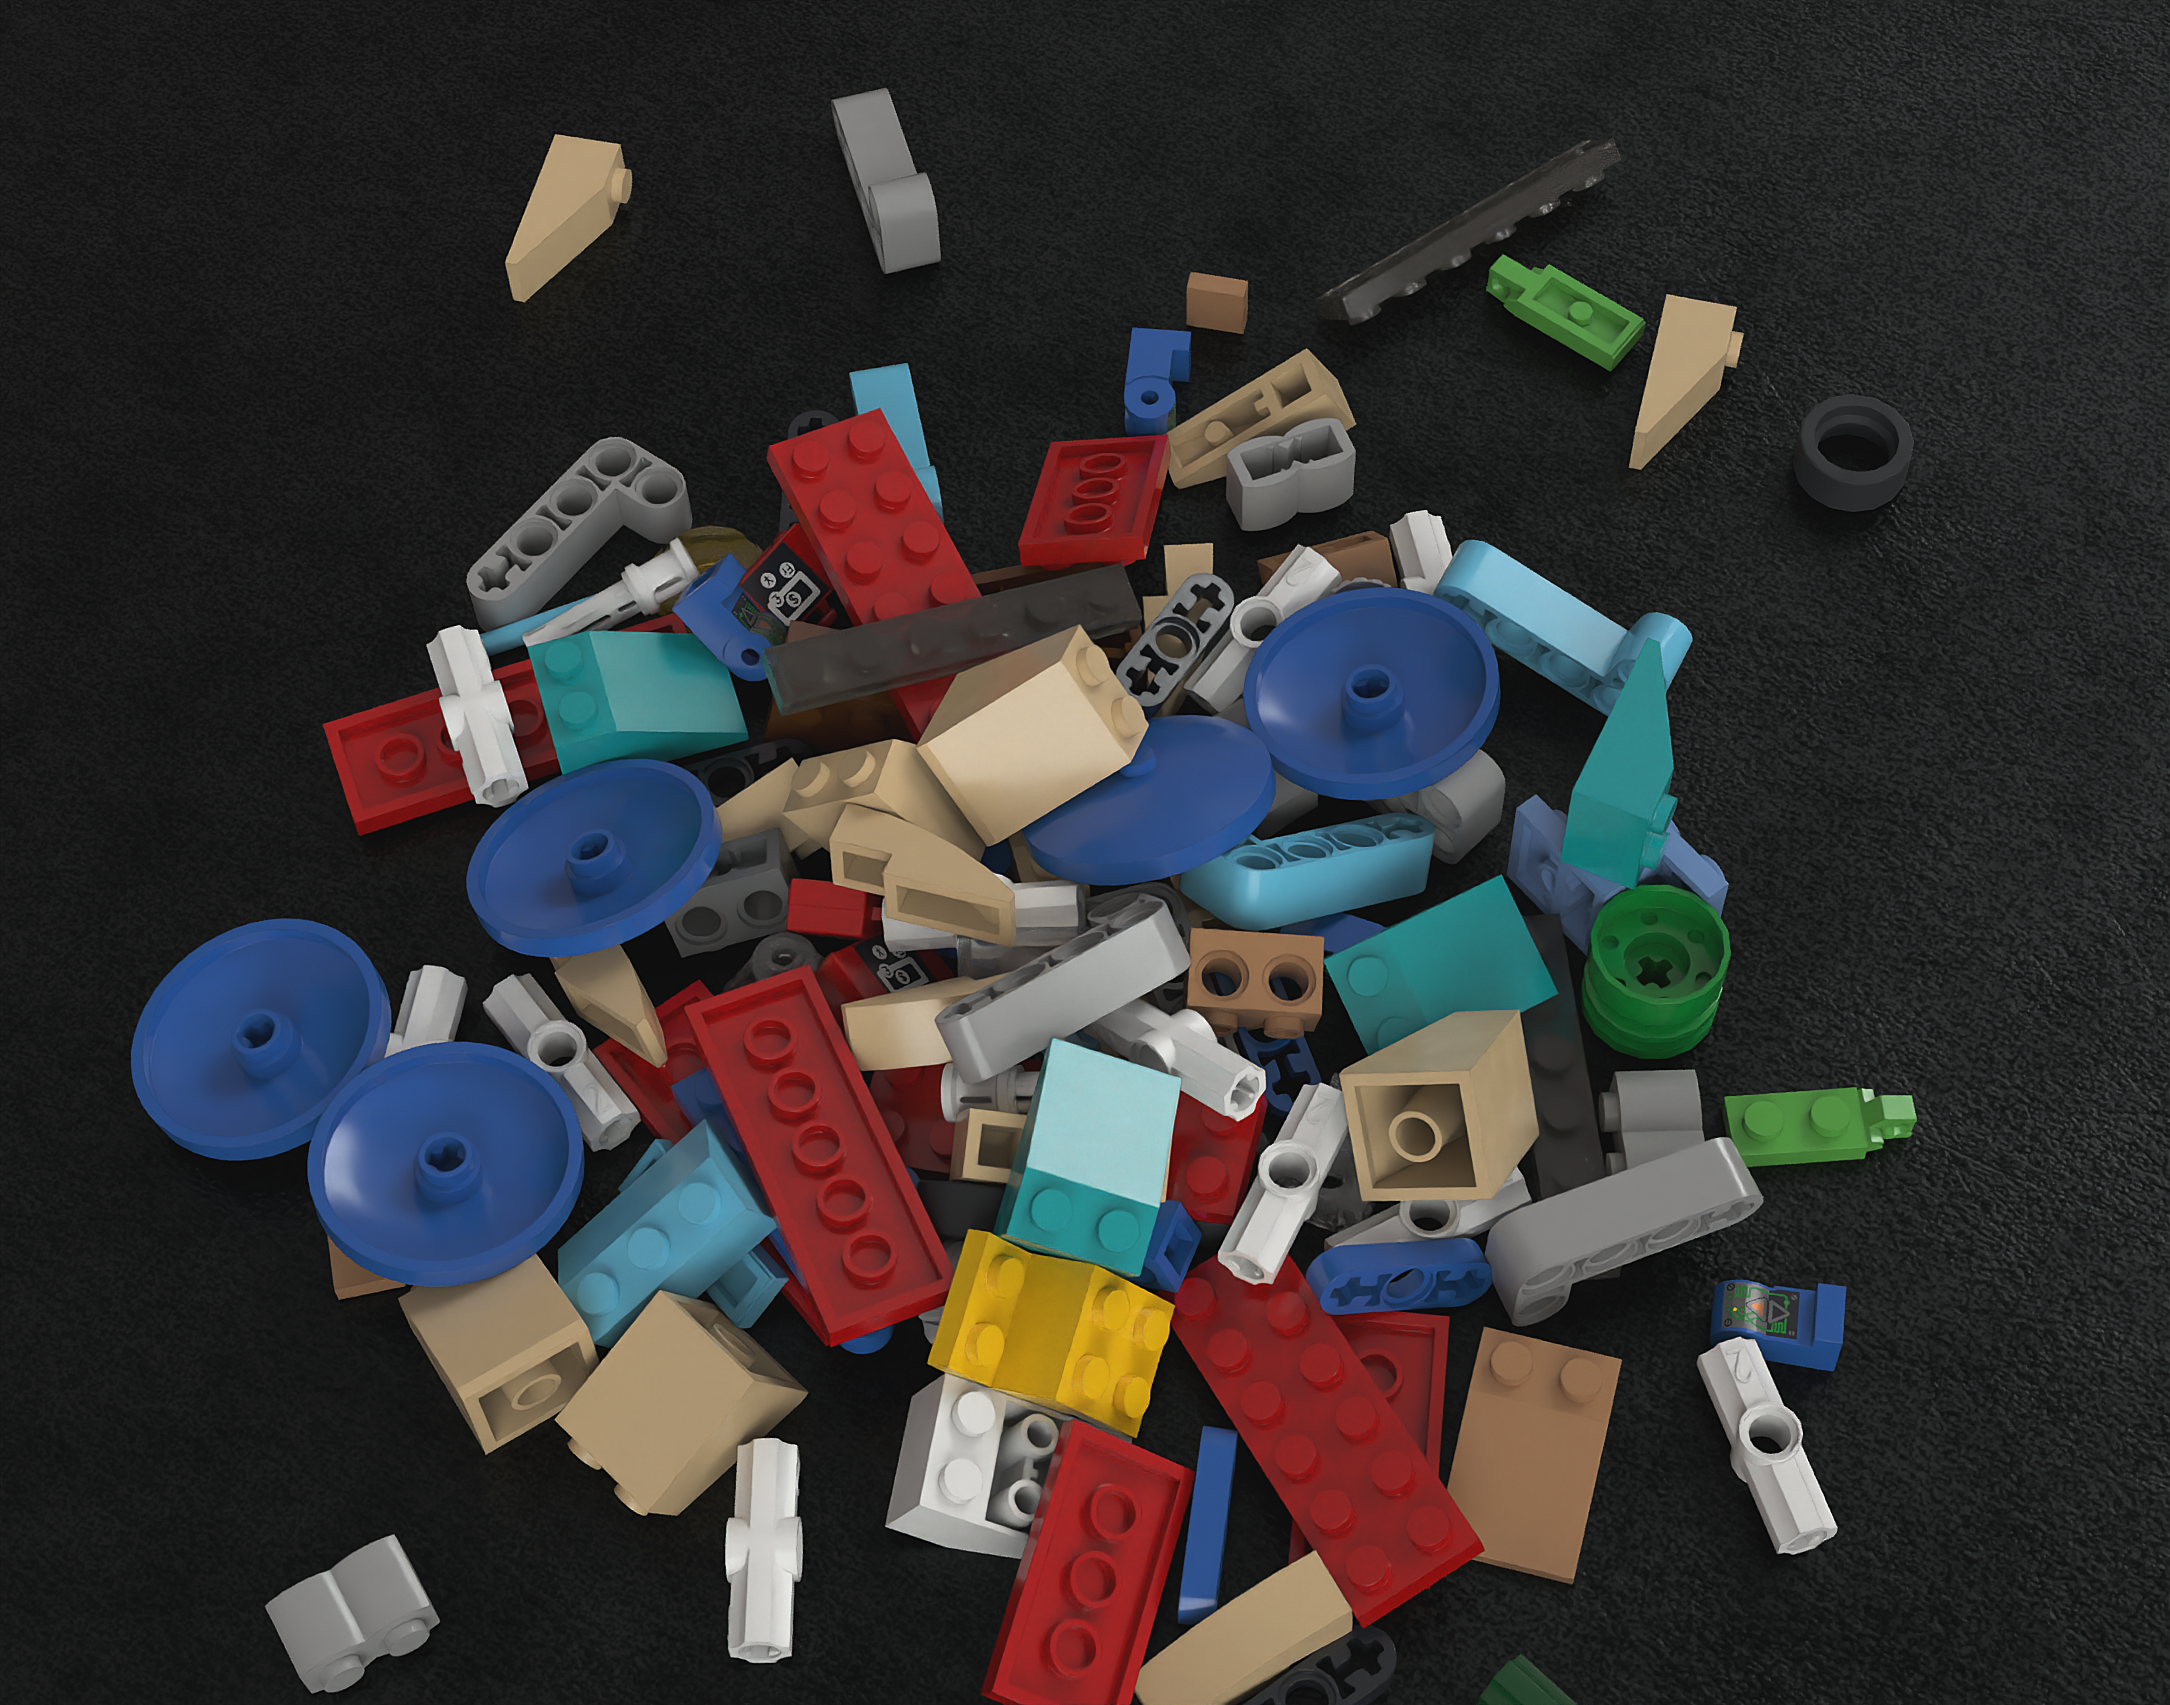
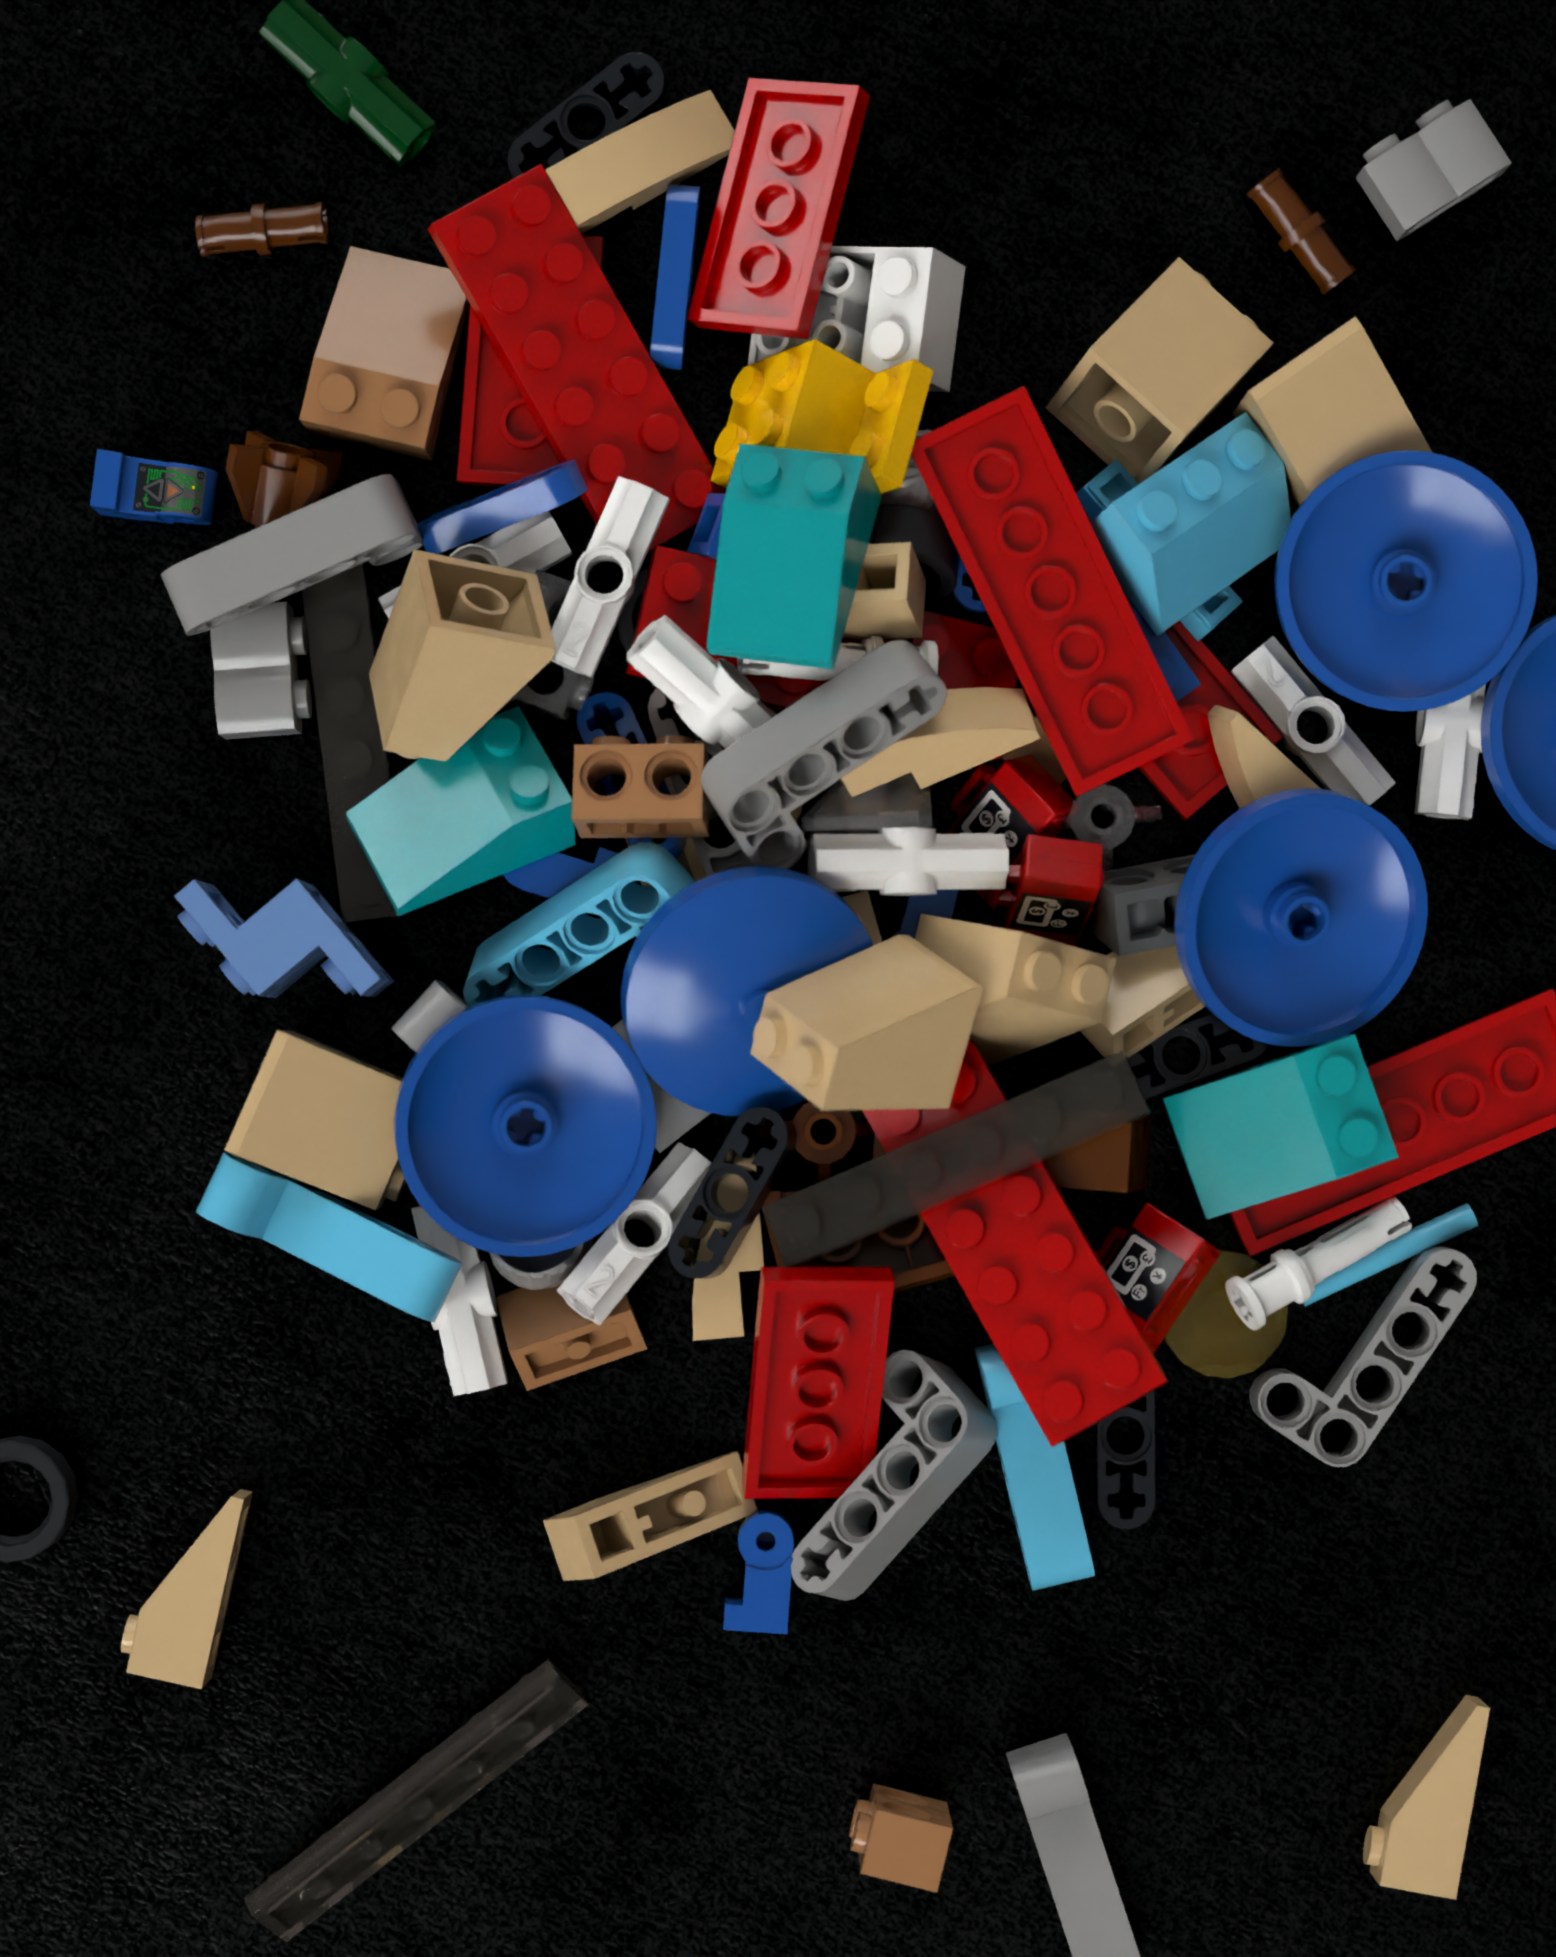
camera: 175 degrees right, 30 degrees up
white piece [427,625,529,808] -> none
blue leg [672,552,787,681] -> none
white piece [725,1438,803,1663] -> none
tan slope [829,803,1016,947] -> none
medium nougat tile [1187,272,1248,334] -> none
light grey brick [1226,418,1356,531] -> none
bright green hinge [1486,254,1646,372] -> none
teal slope [1560,638,1678,890] -> none
green wheel [1580,885,1731,1059] -> none
white piece [1697,1337,1837,1555] -> none
bright green hinge [1721,1087,1917,1167] -> none
none -> reddish brown pin [195,202,329,257]
none -> tan slope [225,1030,406,1210]
none -> reddish brown brick [226,431,343,529]
none -> light grey beam [790,1350,997,1601]
none -> medium nougat brick [849,1783,953,1893]
none -> reddish brown pin [1247,168,1356,295]

